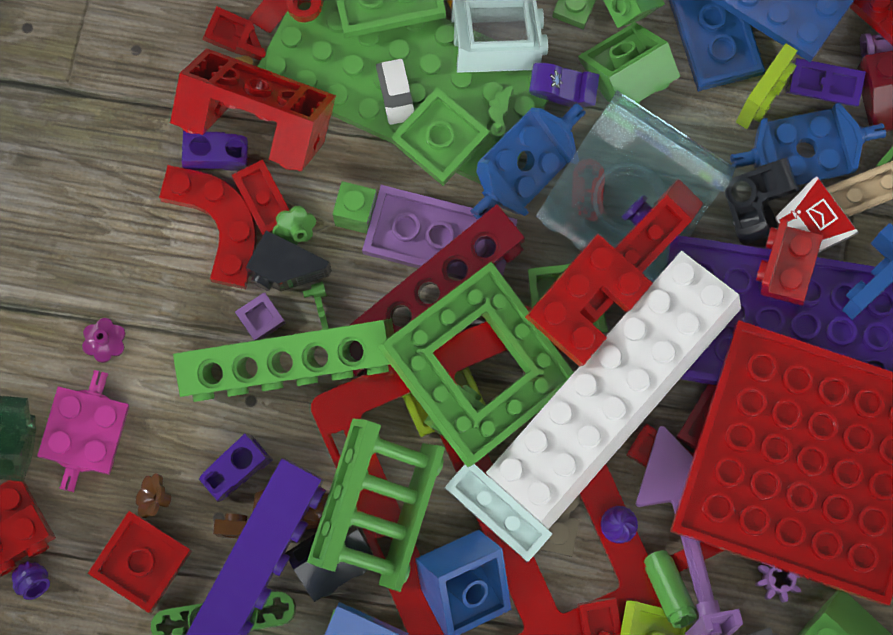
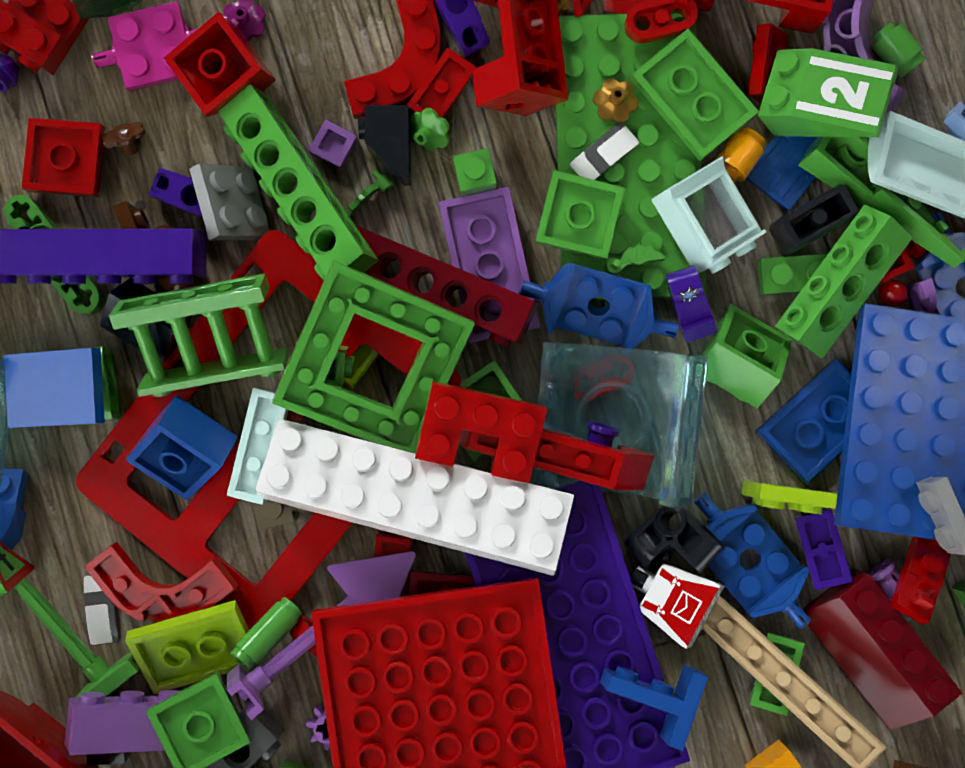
camera: 60 degrees right, 10 degrees up
dark purple plate [601,506,638,543] -> none
red bracket [756,218,823,306] -> none
none -> red slope [164,11,276,117]
none -> light grey plate [189,163,270,240]
none -> pearl gold plant [593,79,639,123]

